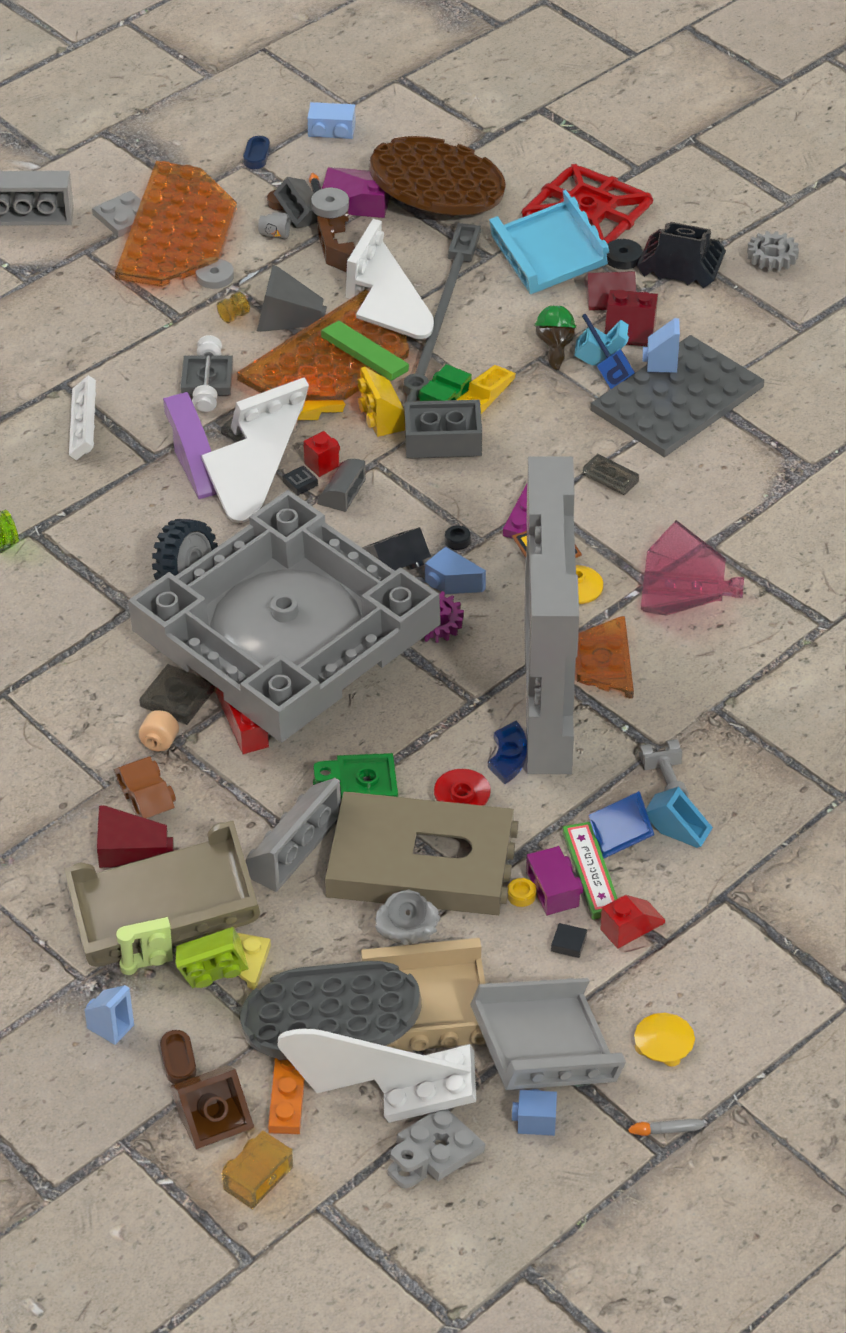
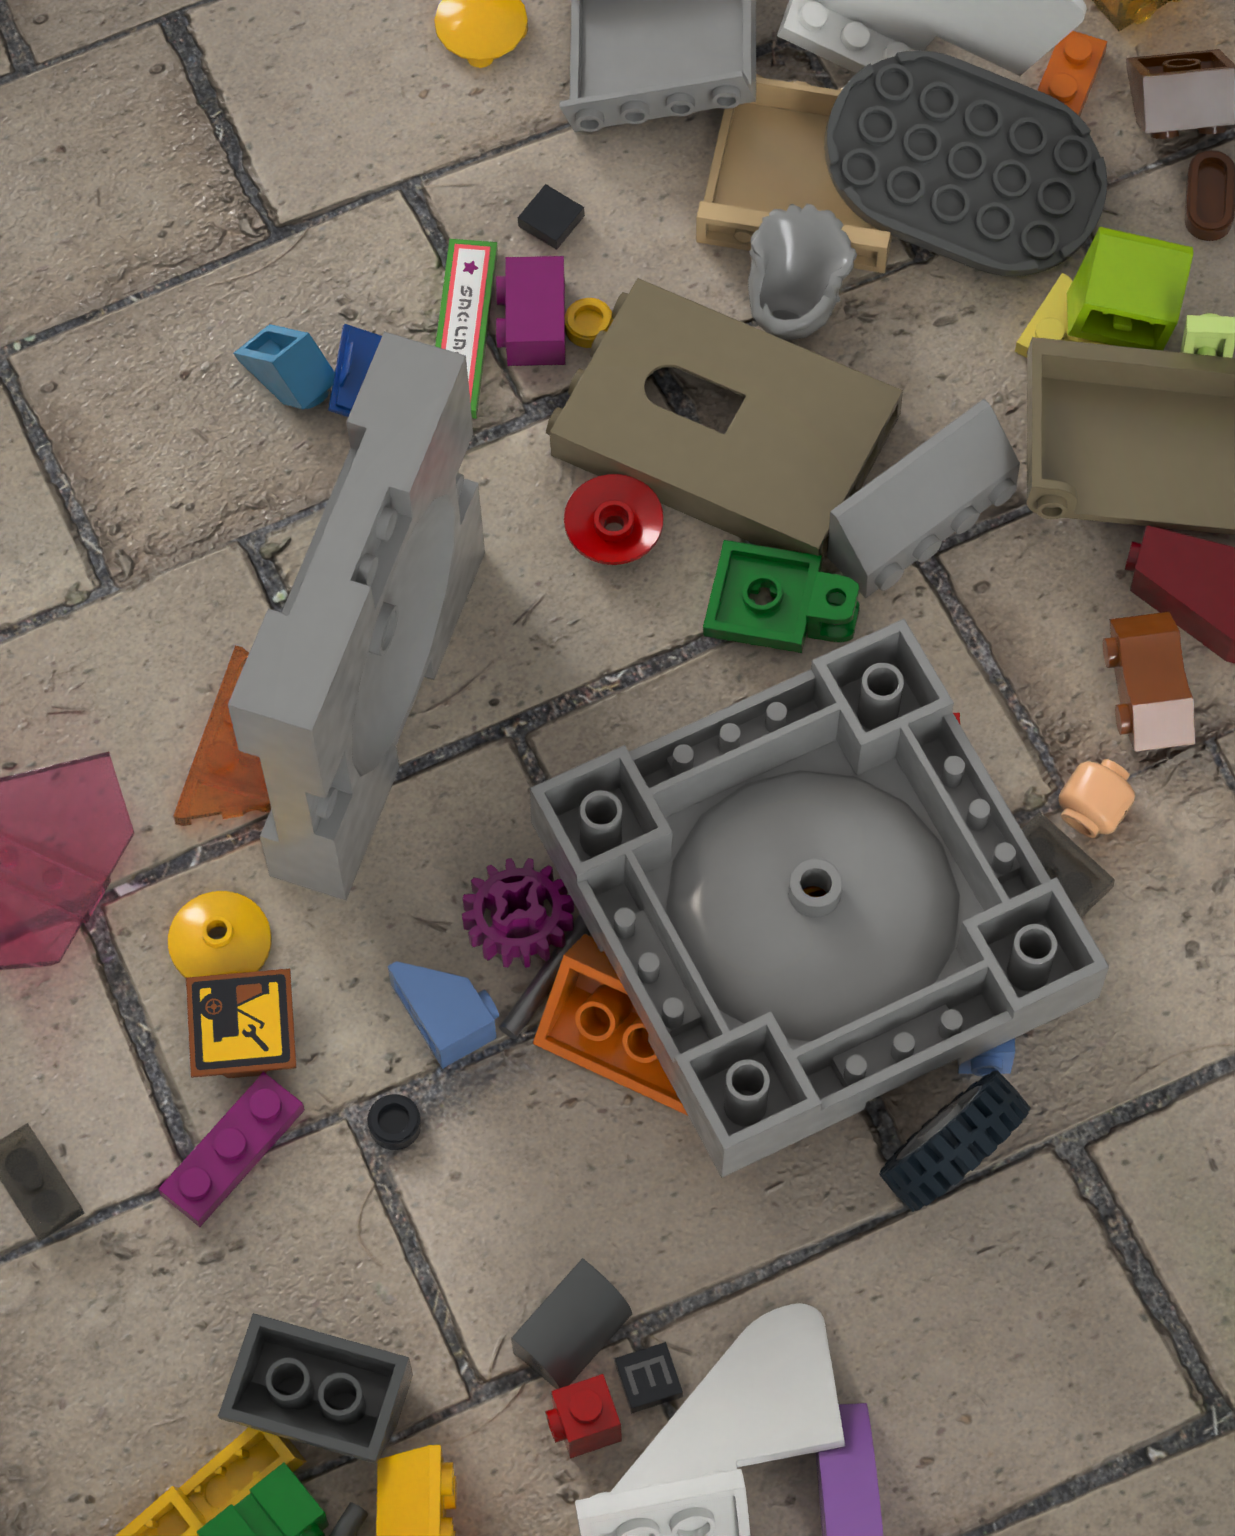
camera: 160 degrees left, 20 degrees up
black slope [362,527,431,571] -> none
clear blue tile [488,721,527,784] -> none
red slope [600,895,665,949] -> none
light grey bar [639,739,689,797] -> none

